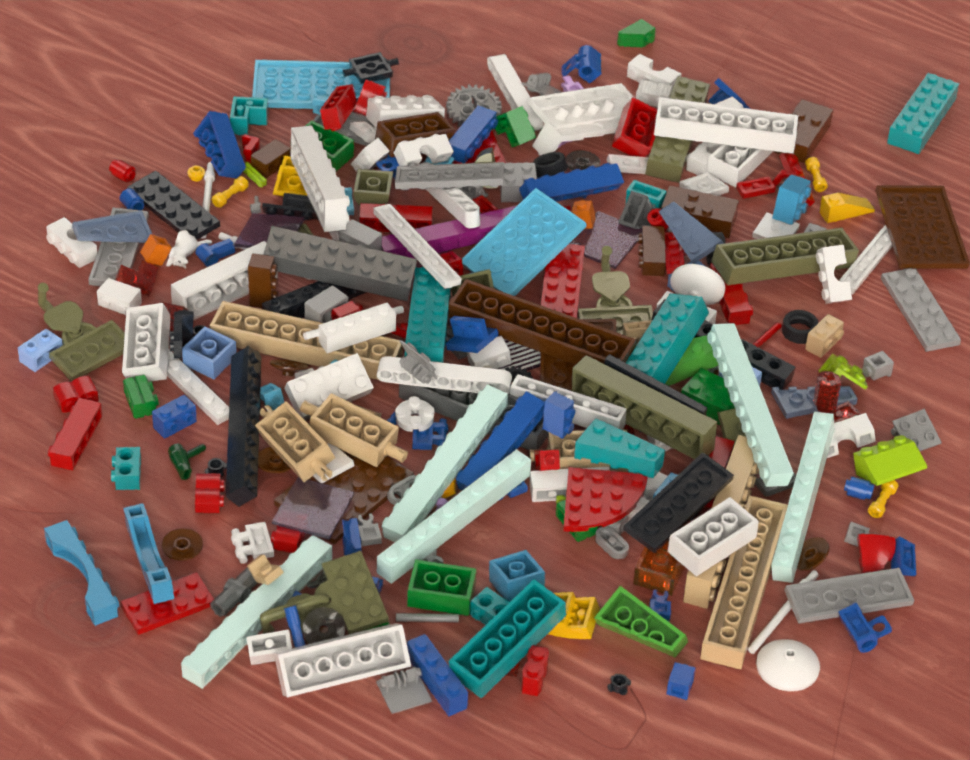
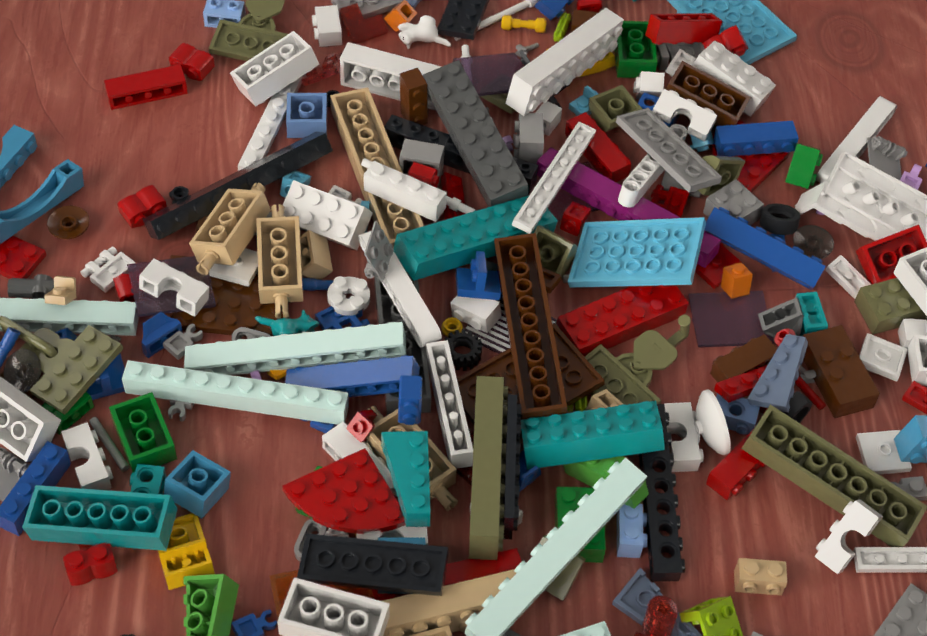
camera: 55 degrees right, 10 degrees up
teal brick [111,447,141,490] -> none
green brick [123,375,159,419] -> none
blue brick [152,394,197,439] -> none
dark green piece [168,443,206,480] -> none
black bracket [170,310,194,358] -> none
blue piece [196,238,235,267] -> none
reddish brown dish [270,360,308,376] -> none
black plate [343,52,399,84] -> none
light grey gear [446,84,502,126] -> none
red bar [753,322,782,348] -> none
black tyre [782,310,818,344] -> none
none -> white arch [61,422,113,490]
none -> white arch [139,259,209,317]
none -> teal animal [255,309,319,336]

